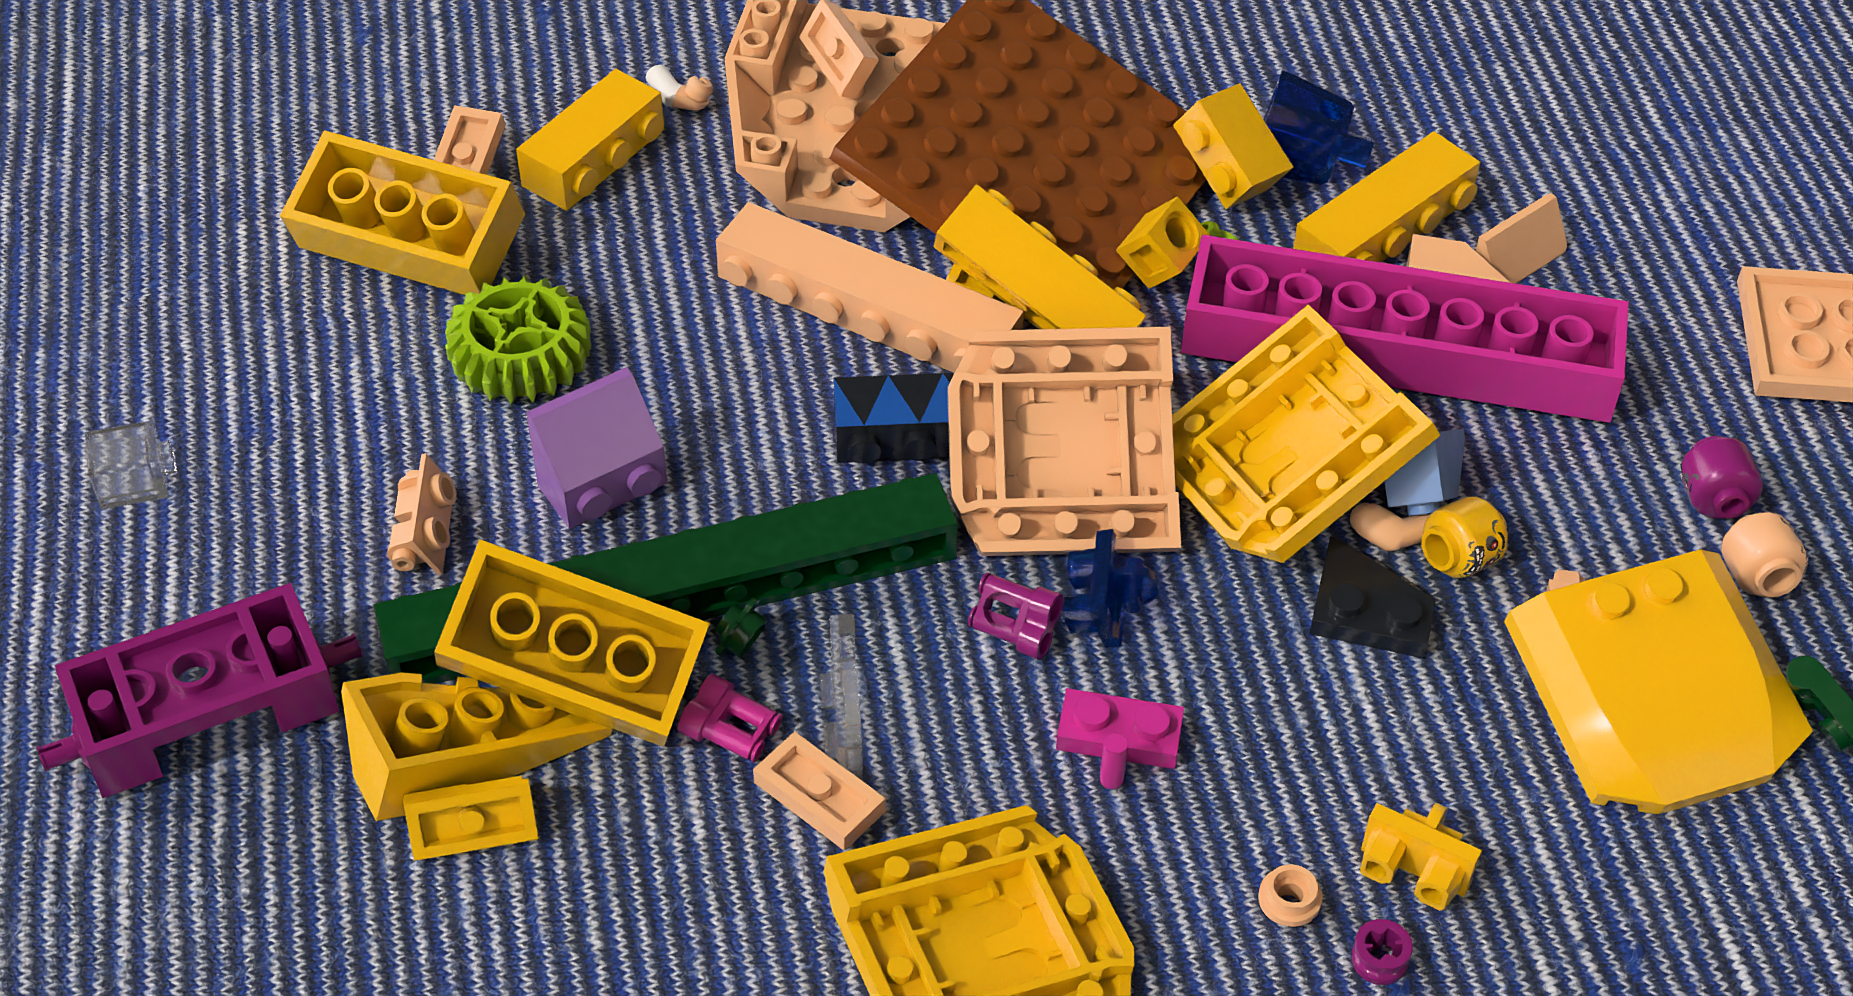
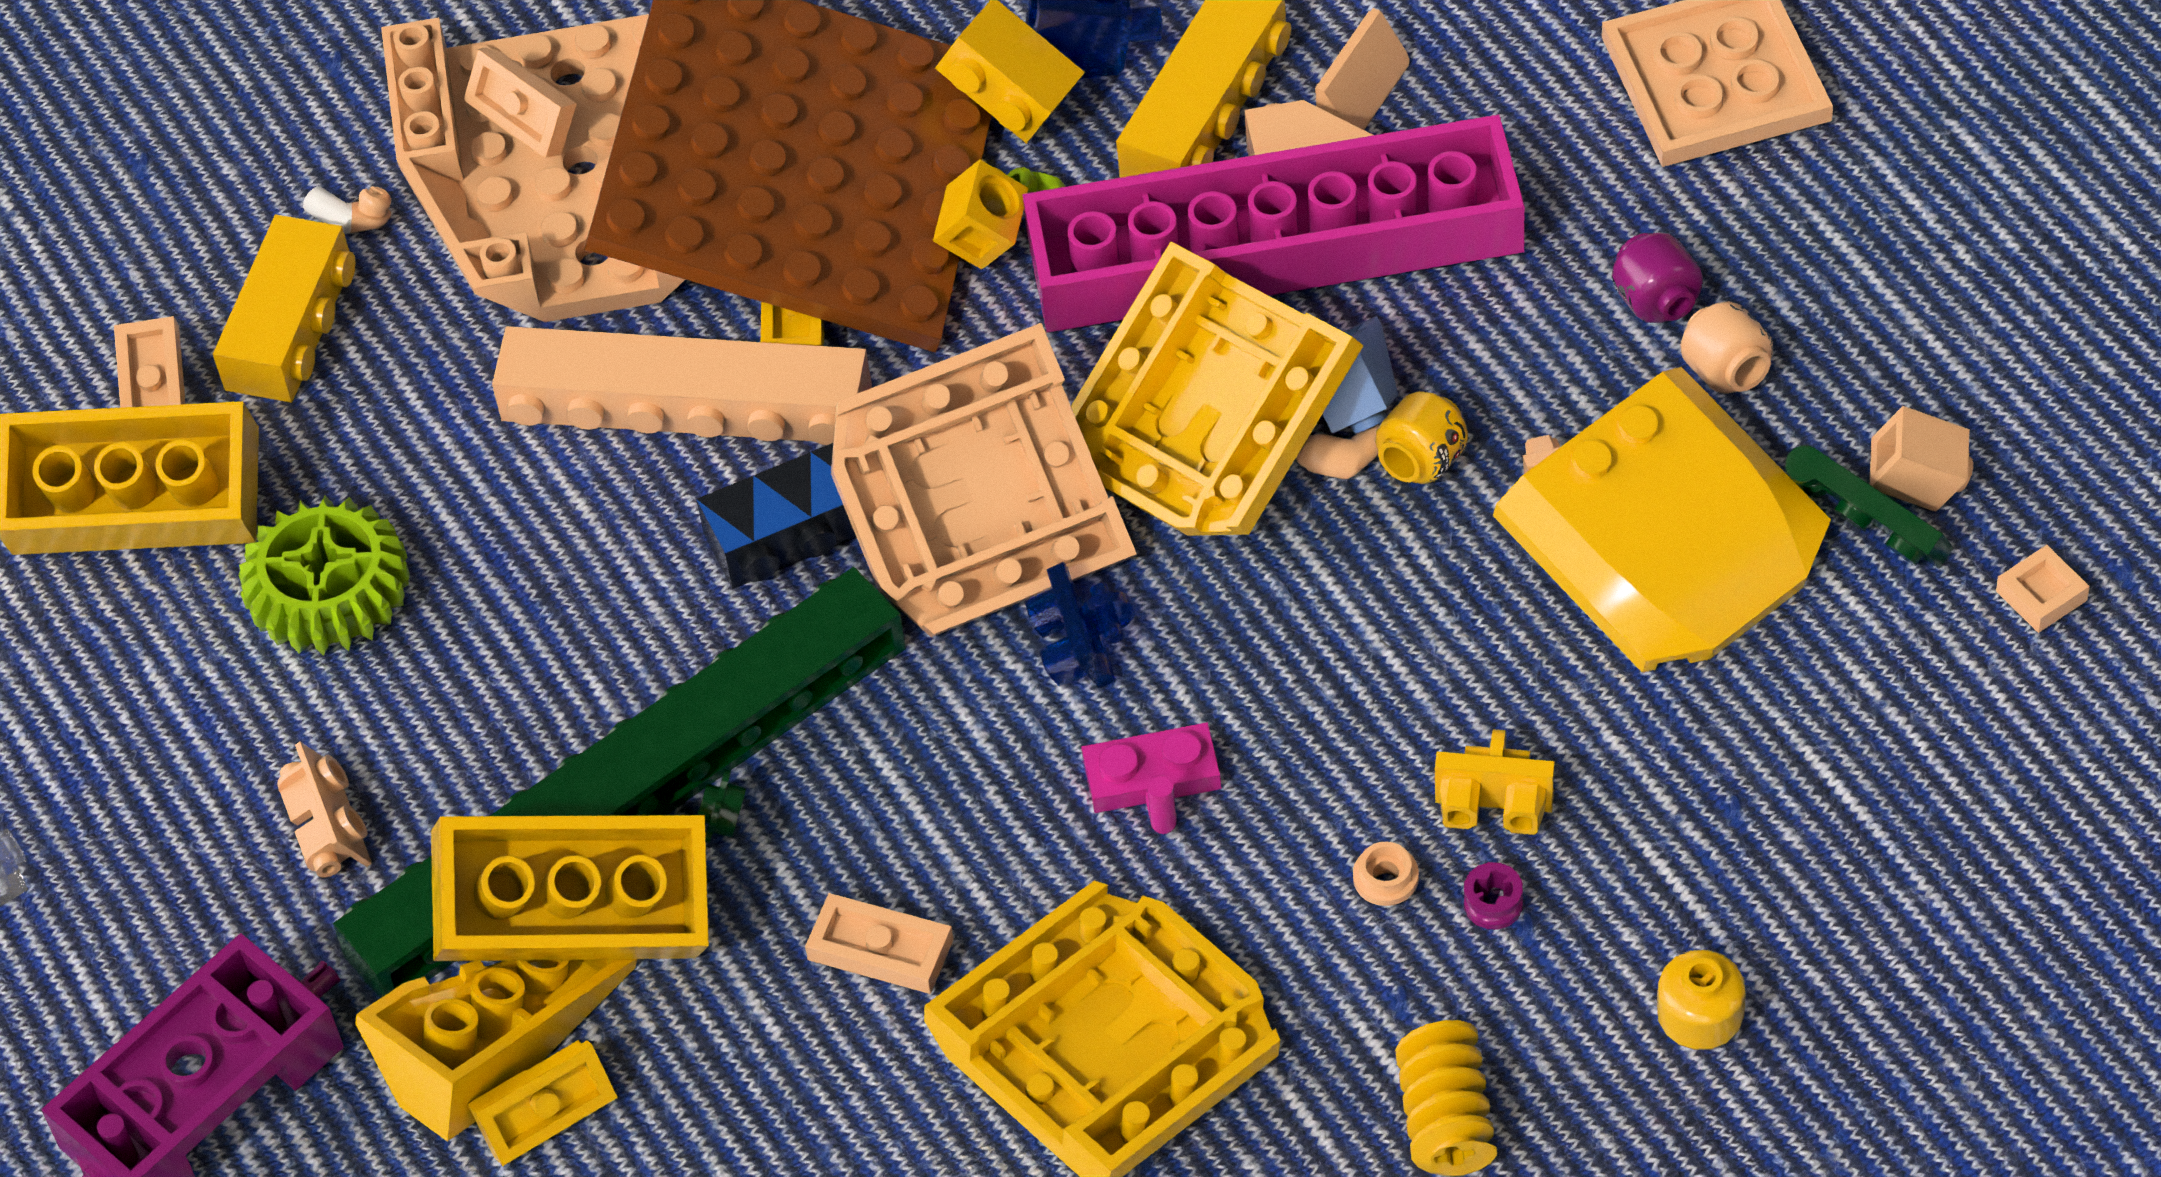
camera: 15 degrees left, 5 degrees up
medium lavender slope [526,367,667,529] -> none
dark pink piece [677,673,783,763] -> none
clear wing [820,614,863,781] -> none
yellow brick [933,184,1146,329] -> none
magenta piece [968,572,1064,660] -> none
black wing [1309,536,1436,659] -> none

